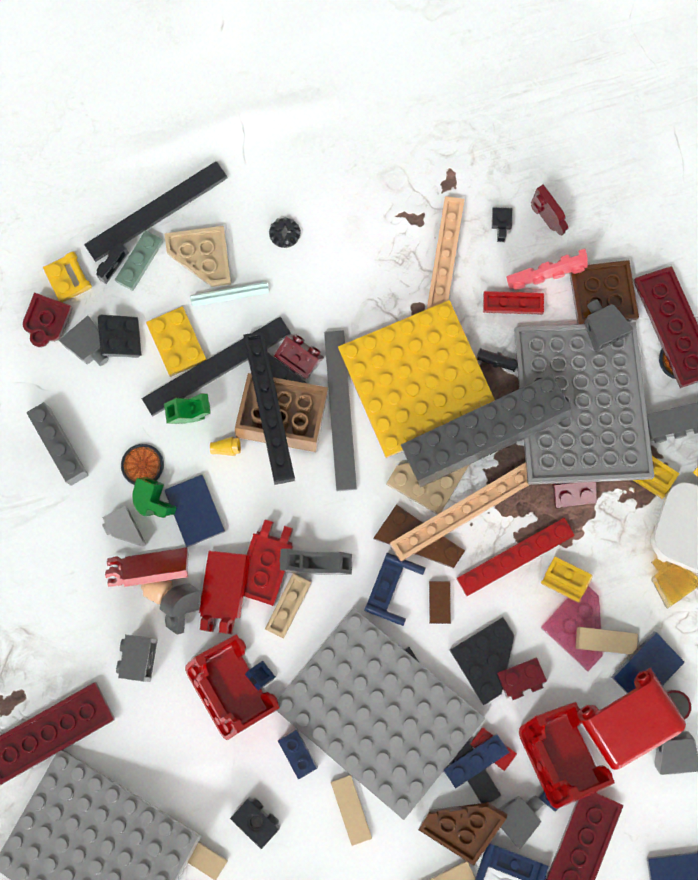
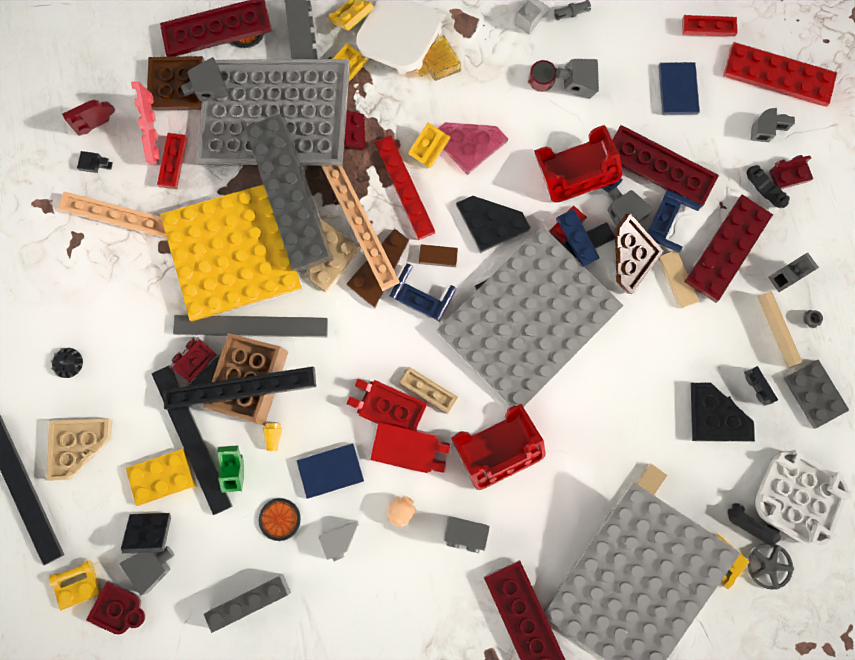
camera: 90 degrees left, 0 degrees up
black plate [96,242,129,284] -> none
red tile [105,547,189,587] -> none
sand green plate [115,230,163,291] -> none
green brick [132,477,177,518] -> none
dark grey brick [159,583,201,635] -> none
light aqua axle [190,282,269,306] -> none
black brick [230,797,281,850] -> none
dark blue plate [245,661,276,691] -> none
dark blue hinge [278,729,318,780] -> none
dark grey arch [280,549,352,575] -> none
tan tile [330,775,372,846] -> none
black pin [476,348,518,372] -> none
dark red bracket [497,657,547,701] -> none
tan tile [576,627,638,655] -> none
red windscreen [576,668,686,770] -> none
dark blue tile [611,632,685,694] -> none

